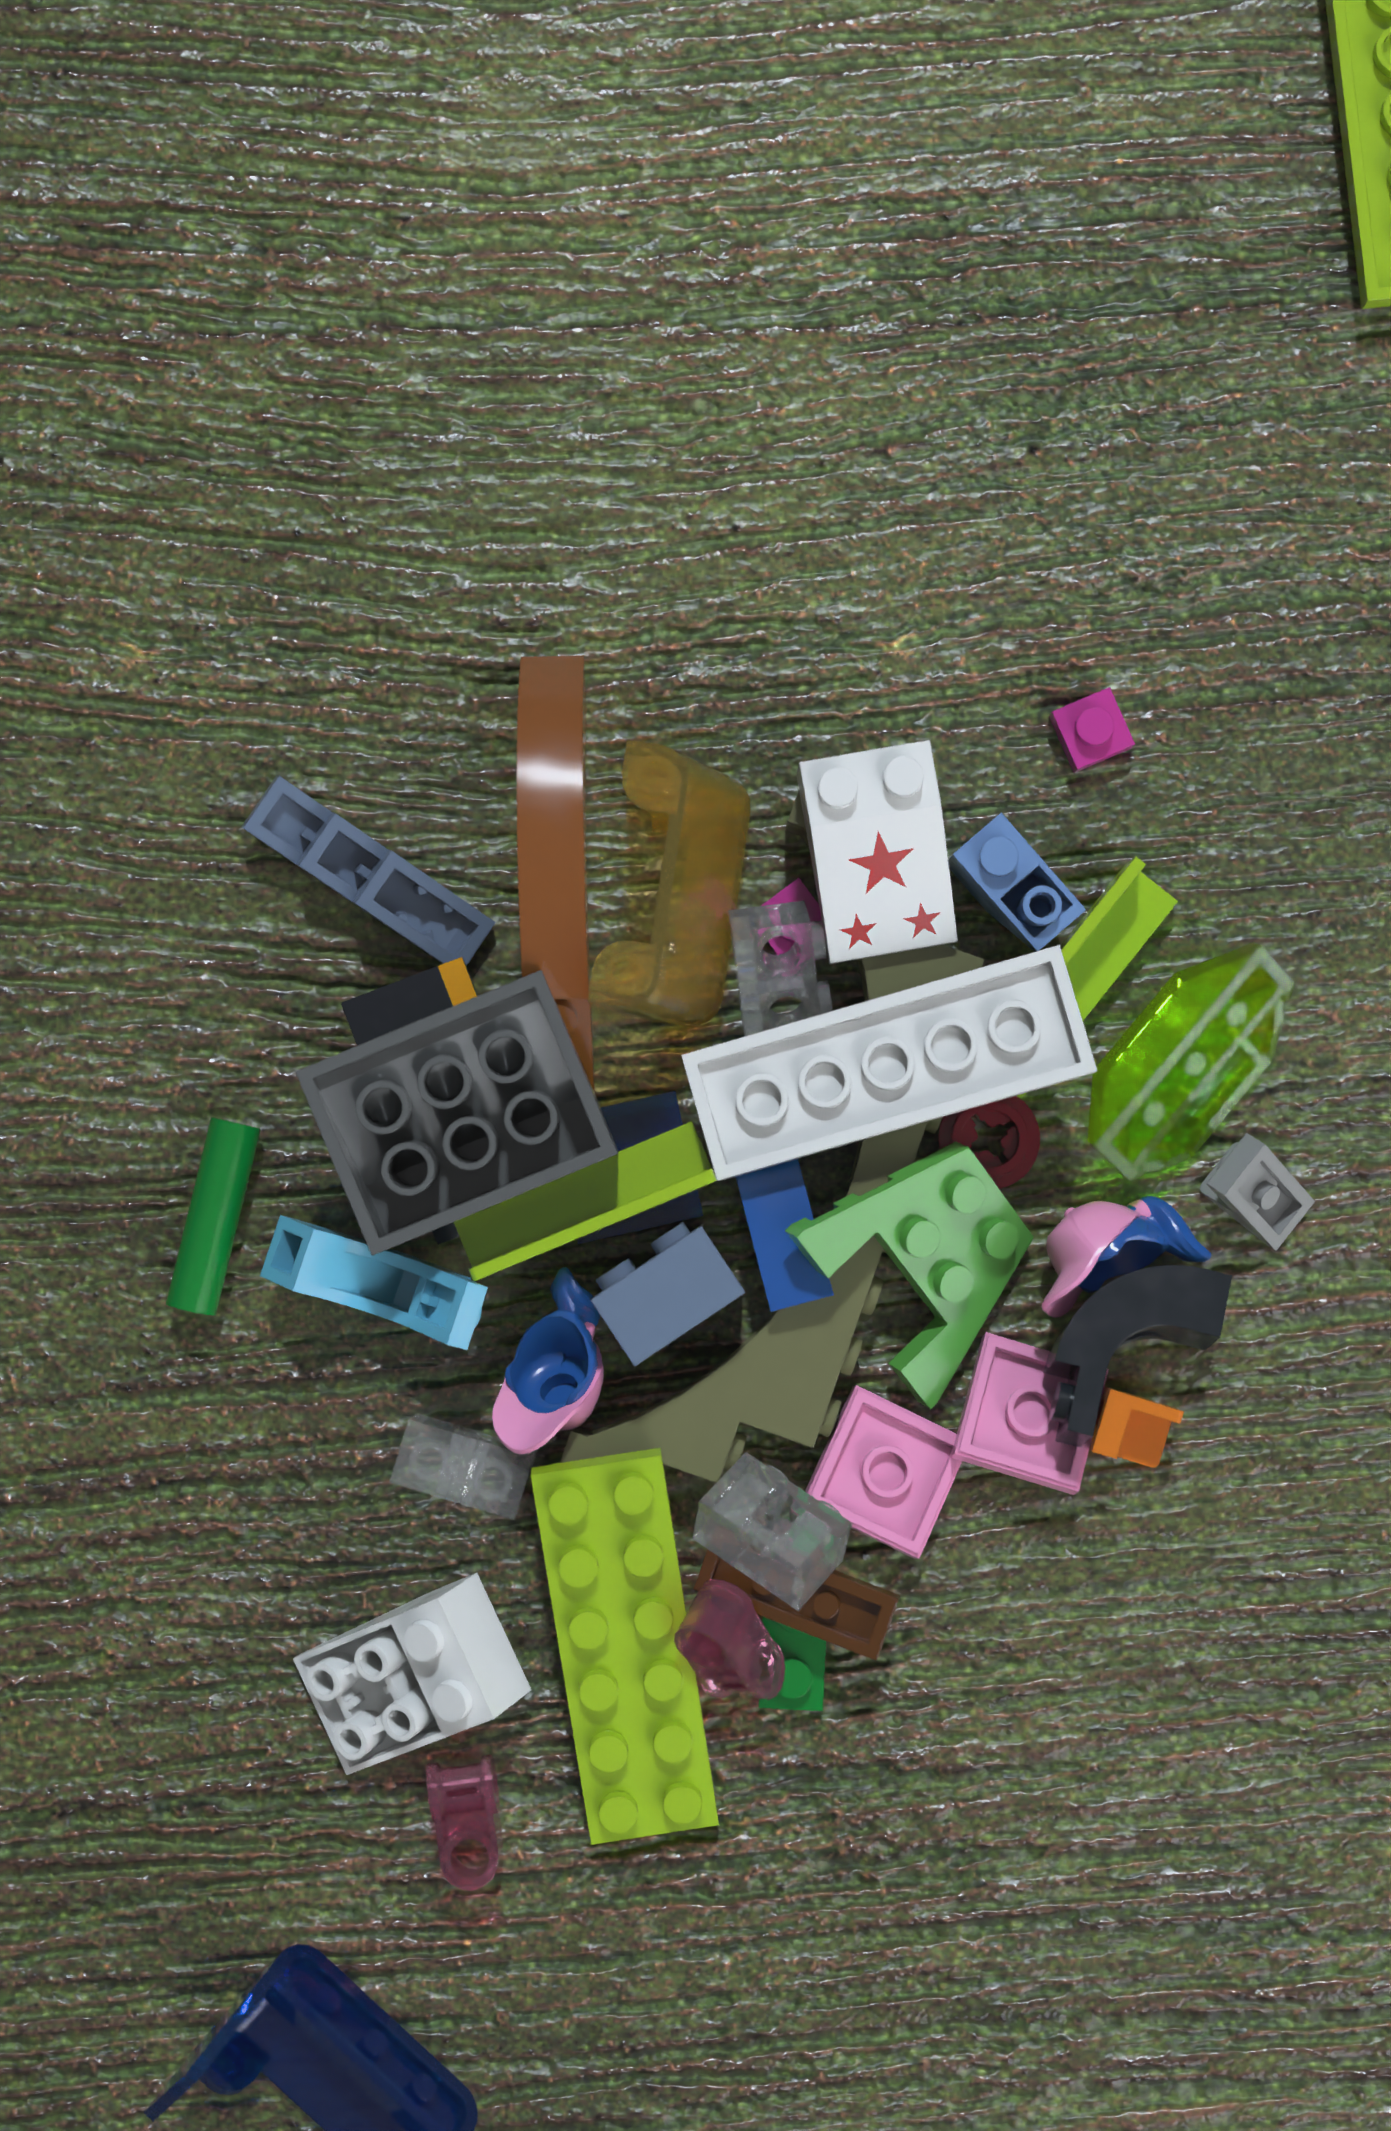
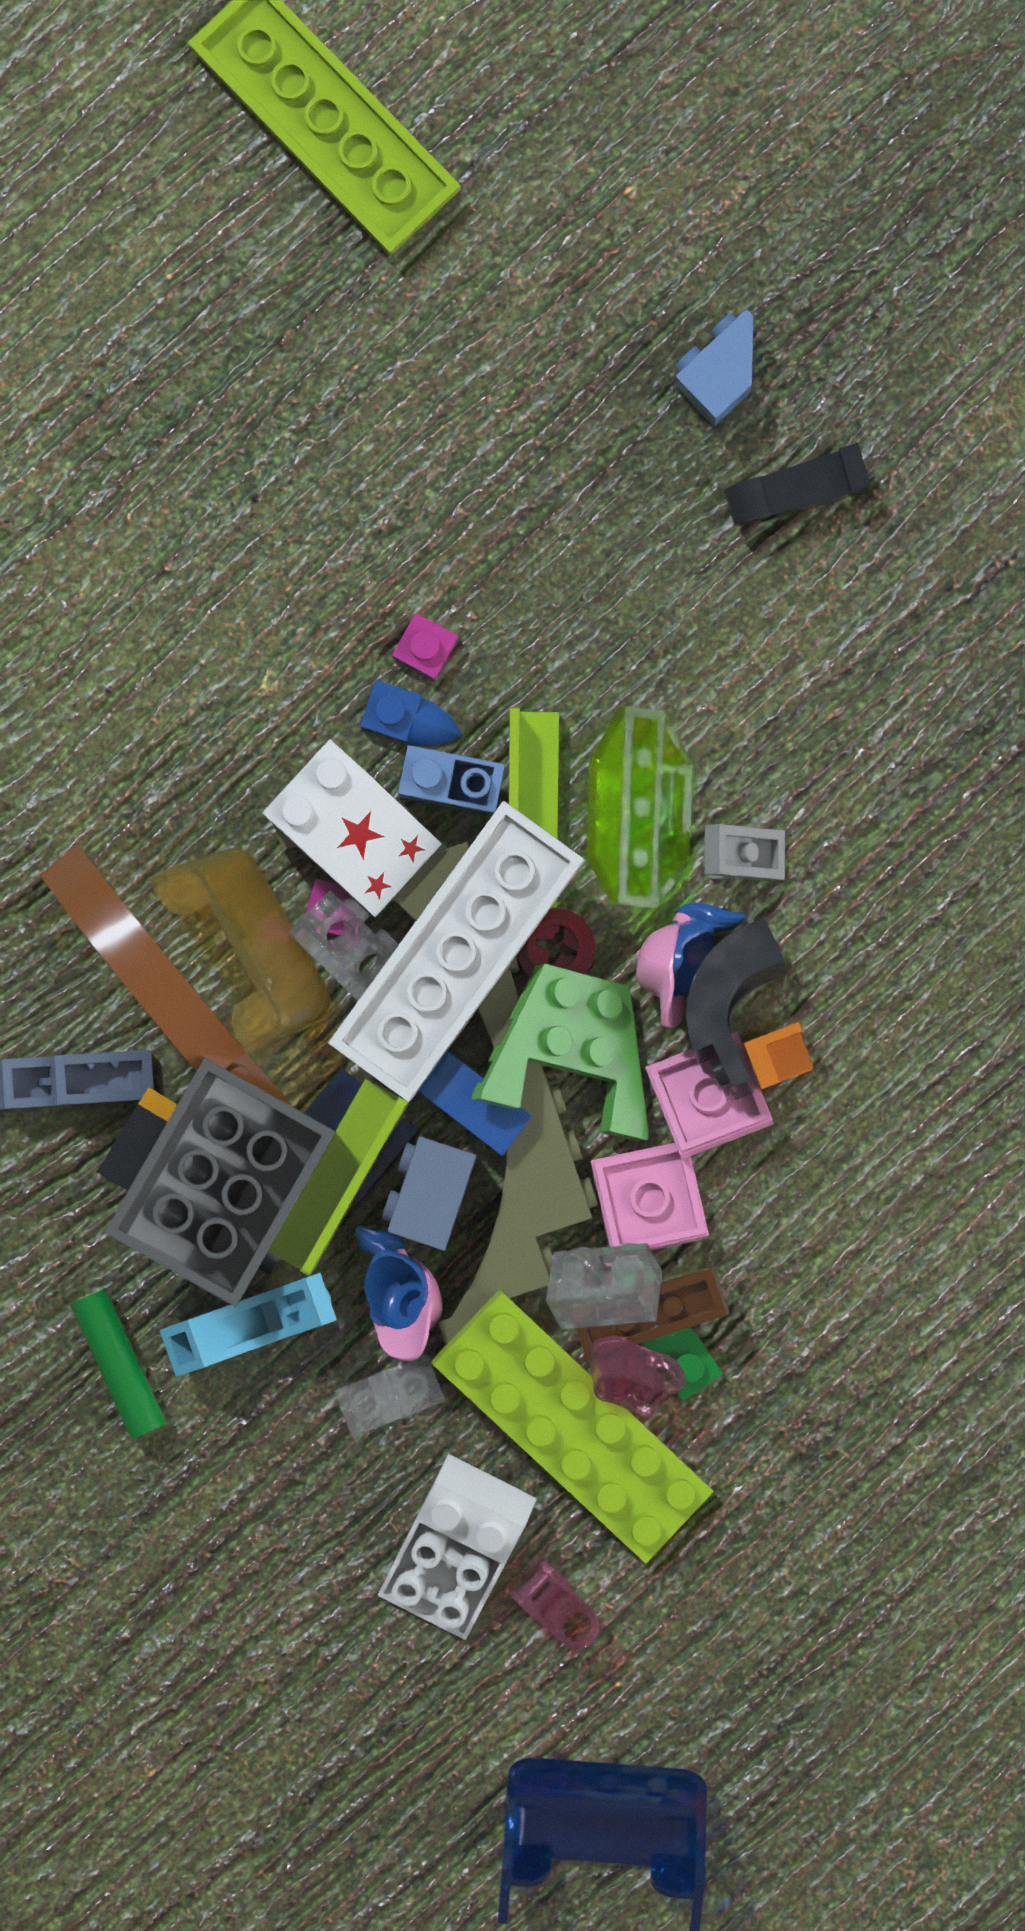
camera: 35 degrees left, 0 degrees up
none -> blue plate [360,680,462,746]

